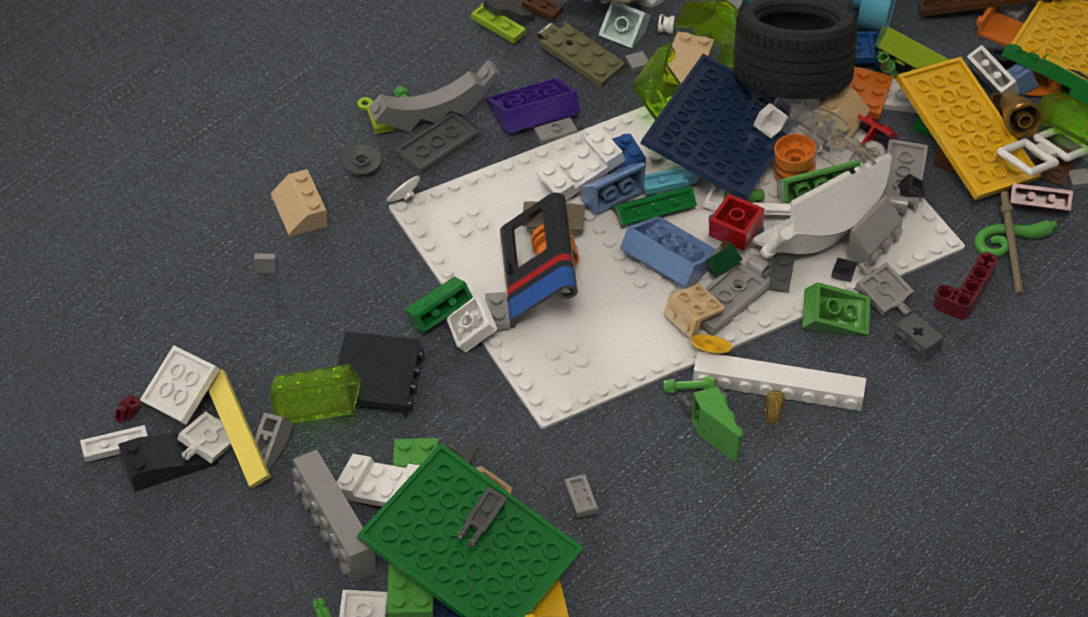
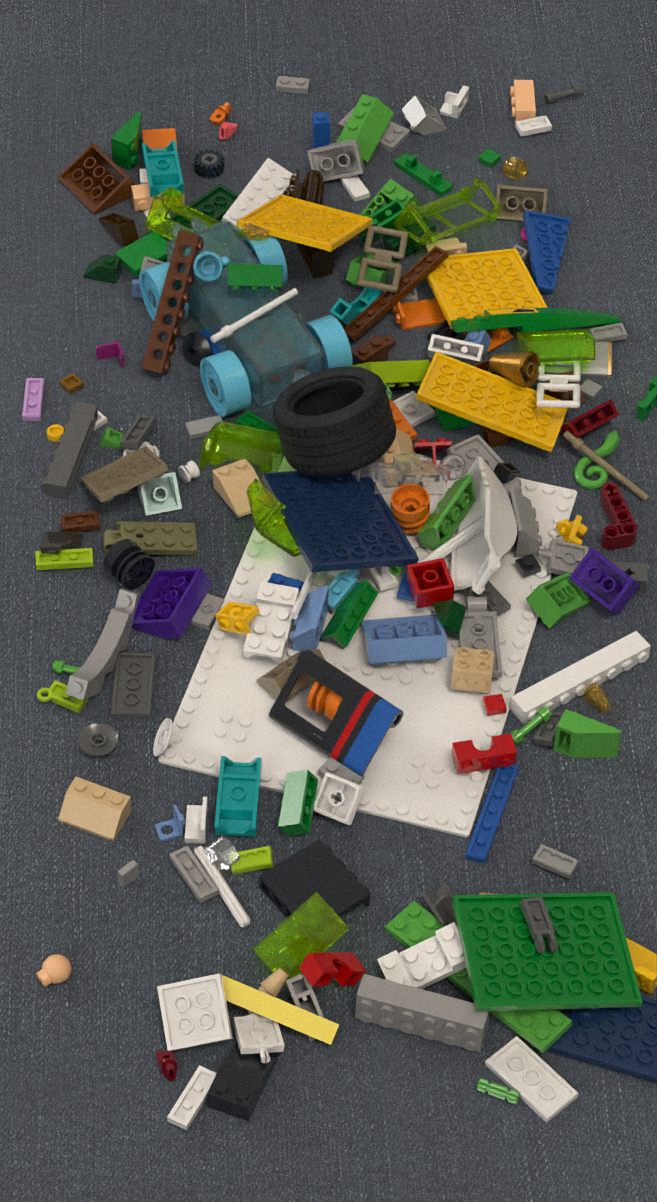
camera: 45 degrees left, 0 degrees up
light grey tile [625,51,650,73] -> none
yellow dish [691,334,732,354] -> none
white panel [753,103,788,138] -> none
none -> light nougat piece [36,954,71,987]
none -> black wheel [103,539,155,590]
none -> medium blue bracket [155,804,185,842]
none -> light grey plate [169,846,218,903]
none -> white panel [185,797,208,844]
none -> white axle [194,846,250,928]
none -> clear panel [204,836,241,873]
none -> teal piece [214,756,262,837]
none -> yellow bracket [215,601,260,635]
none -> lime plate [230,846,274,875]
none -> tan cone [258,967,289,997]
none -> white bar [290,570,317,619]
none -> red arch [299,952,366,987]
none -> reddish brown hinge [352,335,396,365]
none -> red arch [451,733,517,774]
none -> blue tile [465,765,519,864]
none -> red tile [483,694,507,716]
none -> yellow hips [556,515,588,545]
none -> dark purple slope [569,547,641,615]

